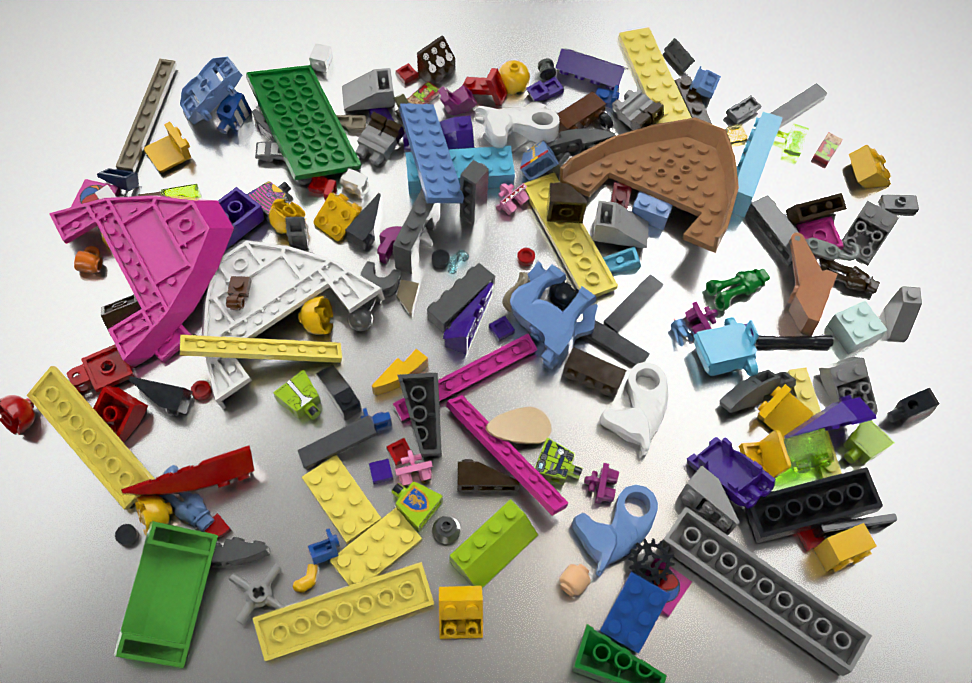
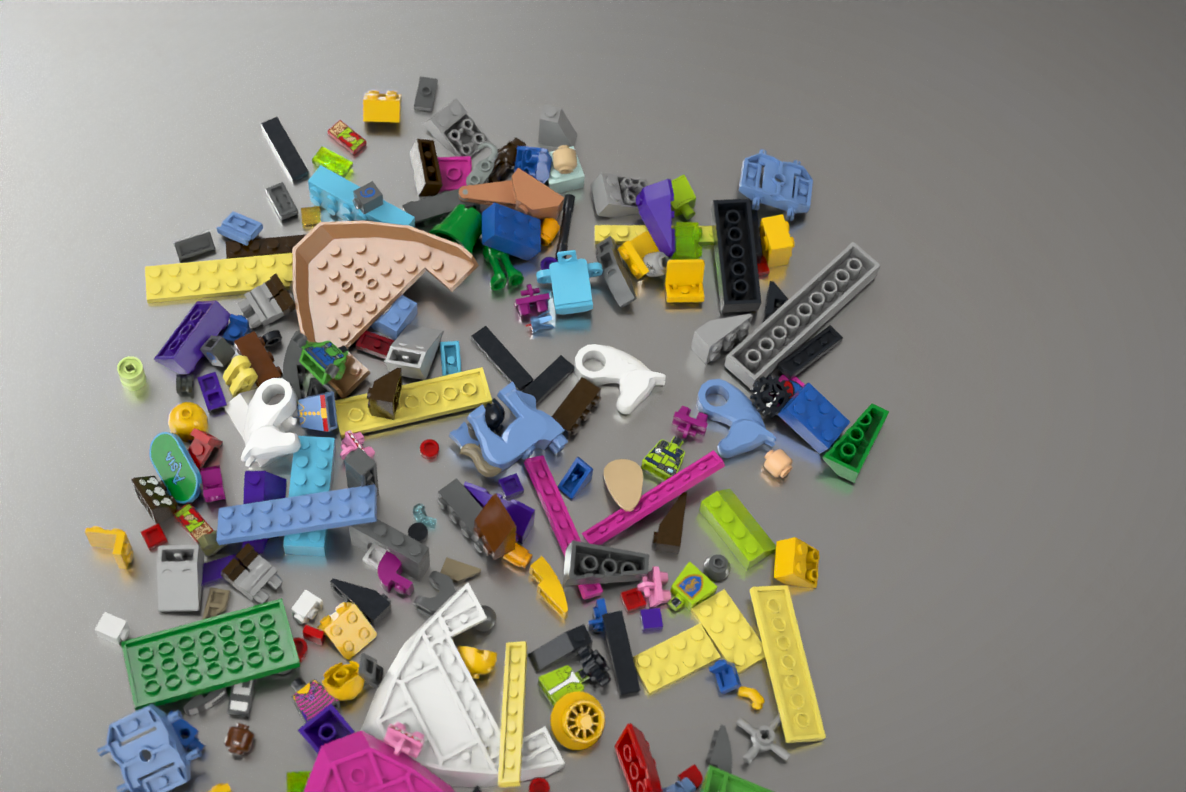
camera: 85 degrees left, 0 degrees up
reddish brown plate [226,276,252,310] -> none
dark purple piece [687,437,776,509] -> none
black torso [887,387,940,425] -> none
none -> yellow bracket [85,526,133,569]
none -> yellowish green wheel [117,356,146,391]
none -> tile [149,432,202,503]
none -> dark grey brick [200,335,235,367]
none -> light yellow brick [223,355,258,397]
none -> reddish brown head [224,723,255,755]
none -> torso [293,332,349,385]
none -> dark grey brick [352,181,383,214]
none -> bright pink hips [383,722,425,759]
none -> green piece [428,204,482,254]
none -> reddish brown slope [473,493,516,560]
none -> blue brick [482,203,541,261]
none -> light orange brick [503,542,533,568]
none -> blue slope [514,146,552,184]
none -> light orange brick [541,218,560,246]
none -> yellow piece [550,691,605,750]
none -> tan head [552,145,577,174]
none -> blue slope [557,457,593,499]
none -> black gear [578,644,611,686]
none -> light grey head [643,252,669,277]
none -> medium blue piece [739,149,813,221]
none -> black slope [763,281,789,322]
none -> black tile [777,325,843,380]

